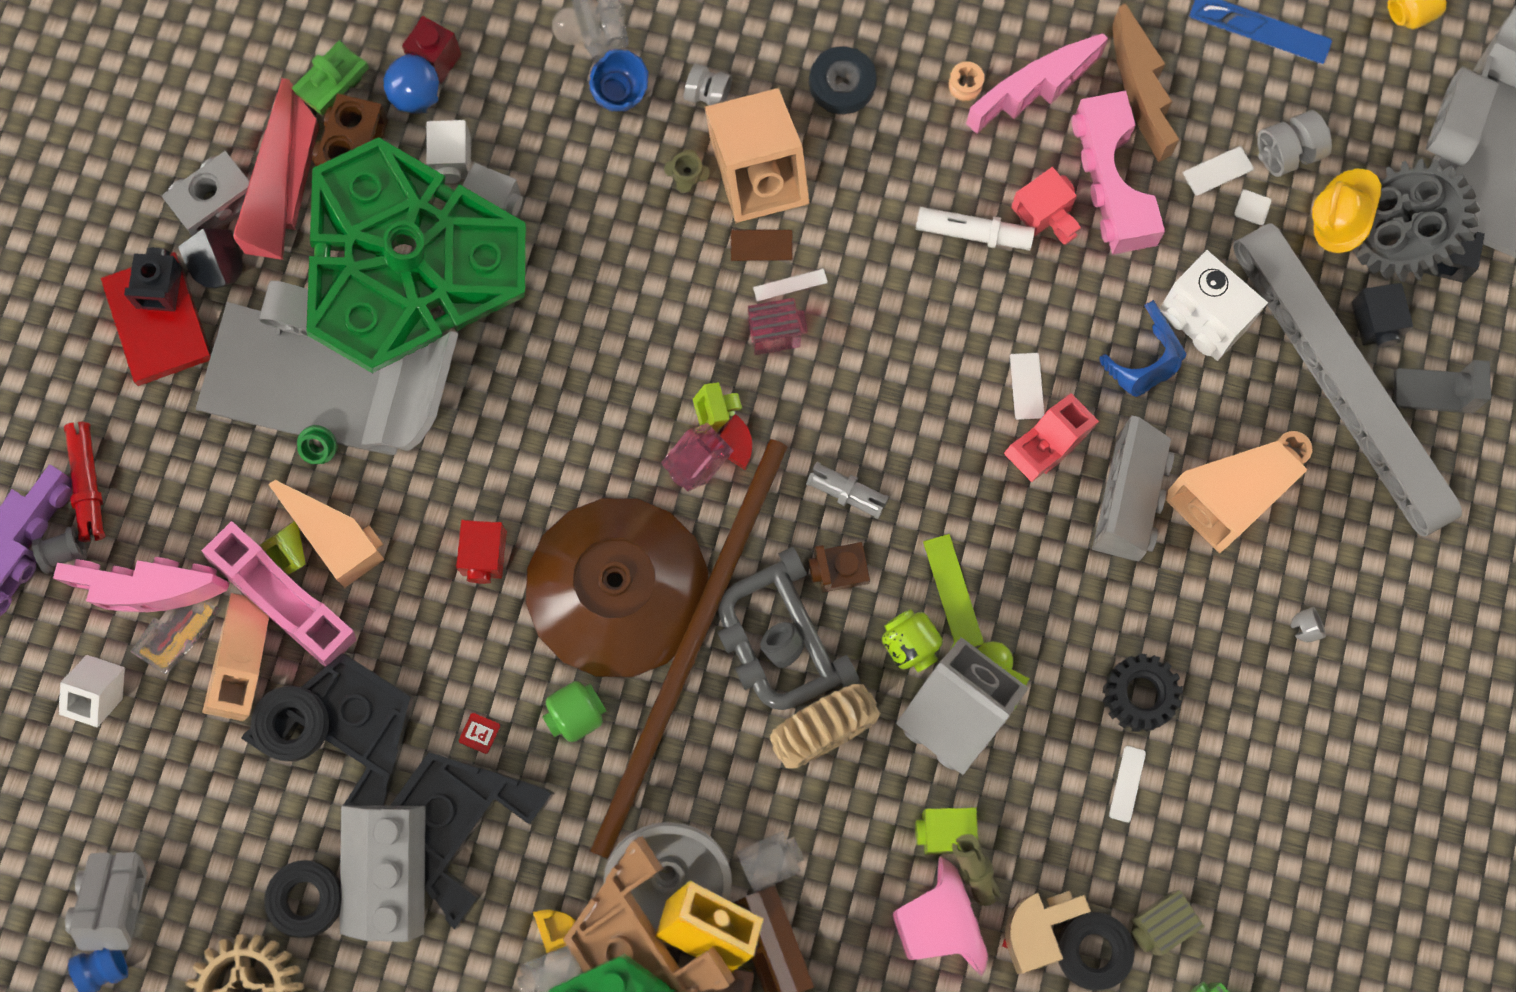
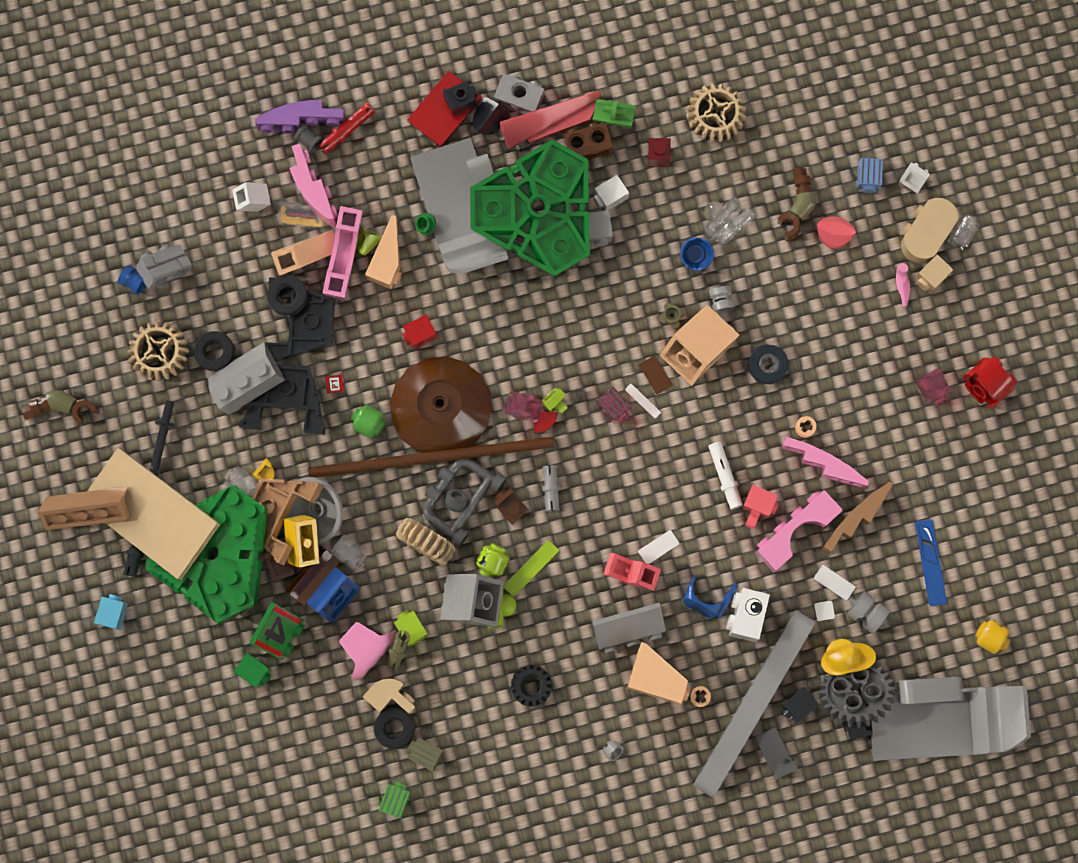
camera: 65 degrees right, 5 degrees up
blue hair [384,54,439,114] -> none
white sticker [1109,746,1146,823] -> none
none -> blue slope [306,567,361,624]

